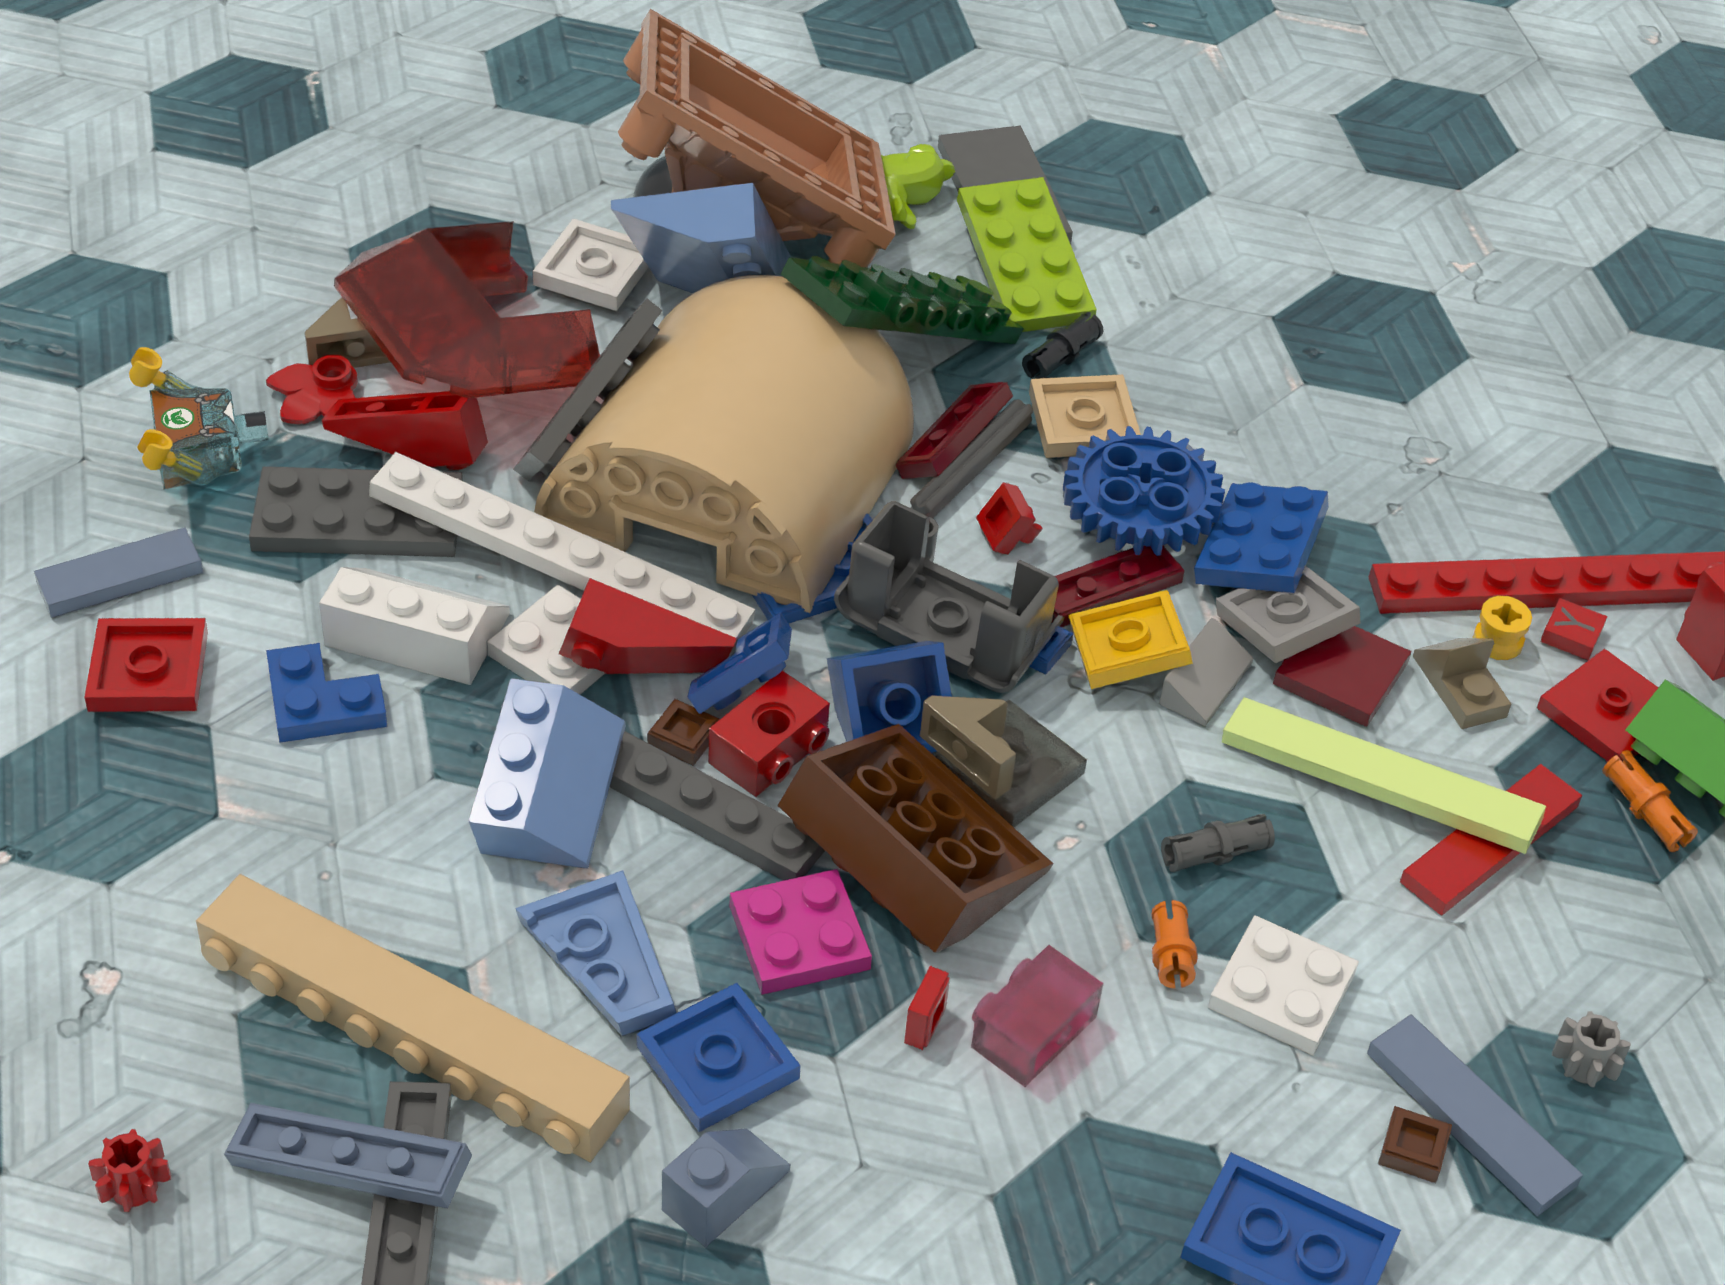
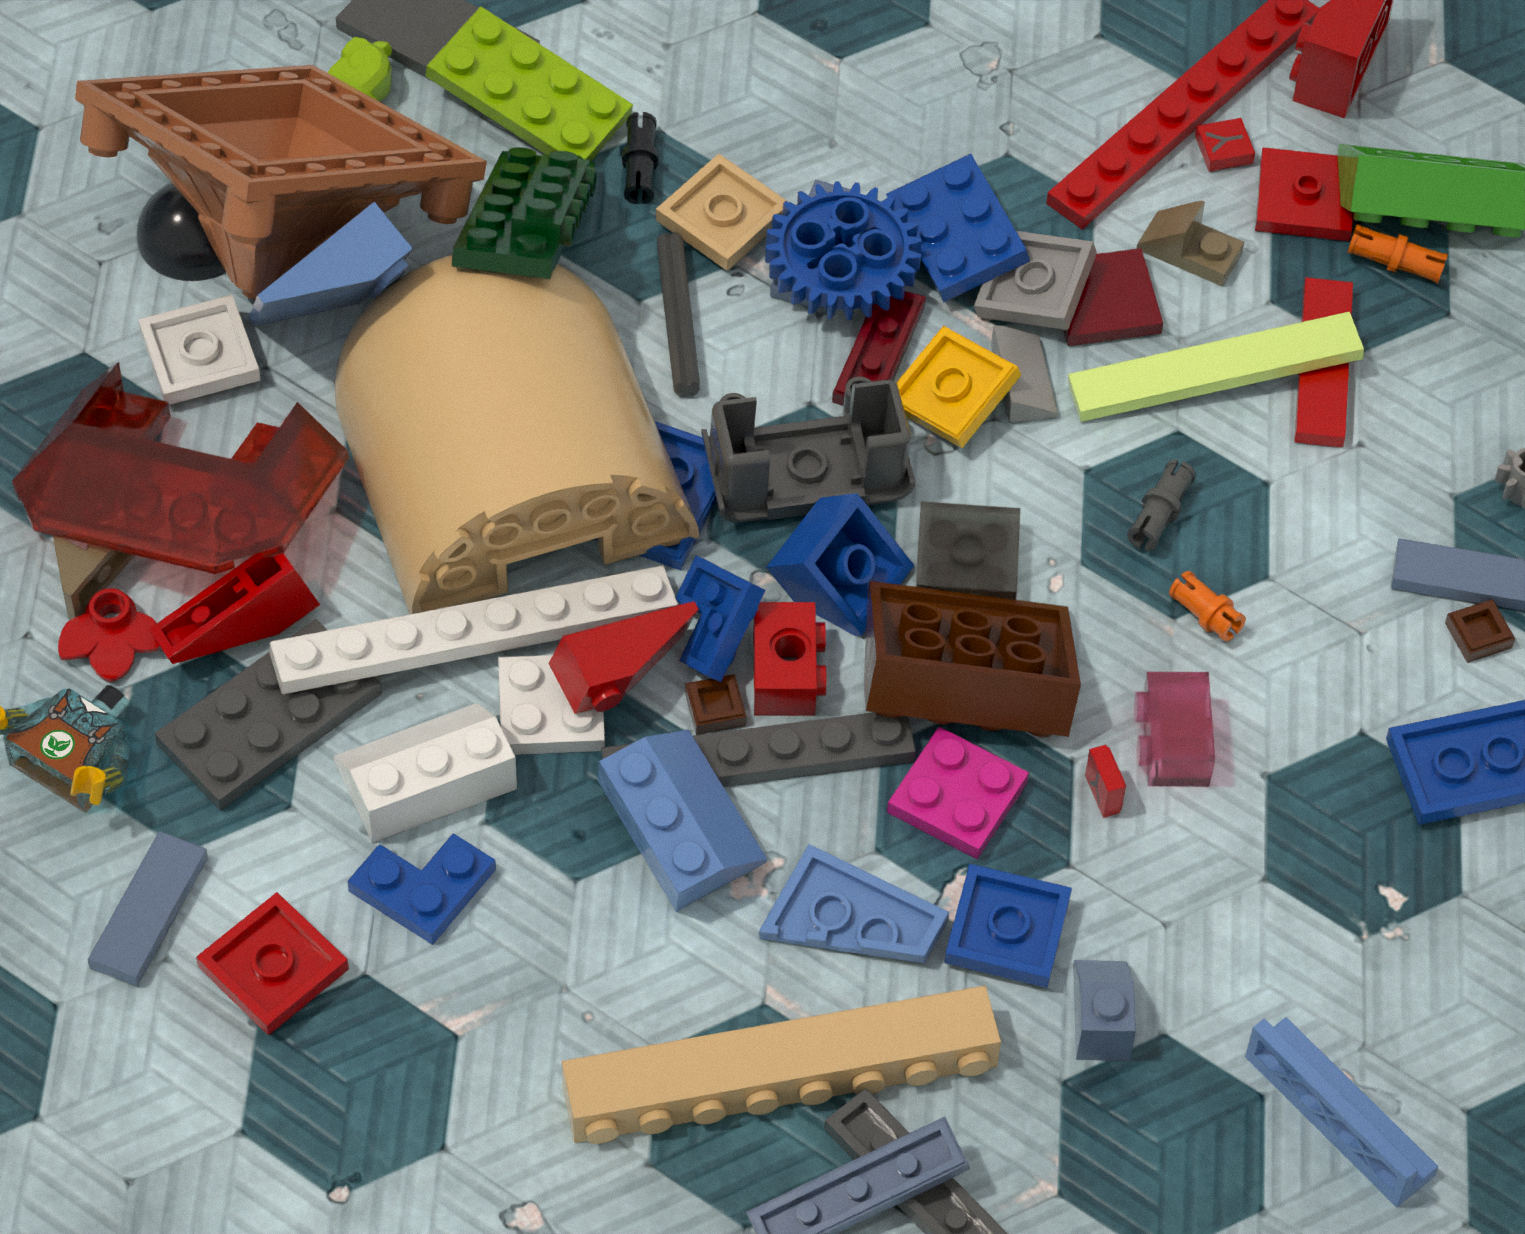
camera: 40 degrees left, 10 degrees up
dark grey plate [513,299,663,481] -> none
dark red tile [895,382,1013,479] -> none
dark tan slope [920,696,1016,800] -> none
red tile [976,482,1043,555] -> none
white plate [1208,915,1359,1056] -> none
yellow wheel [1473,596,1532,660] -> none

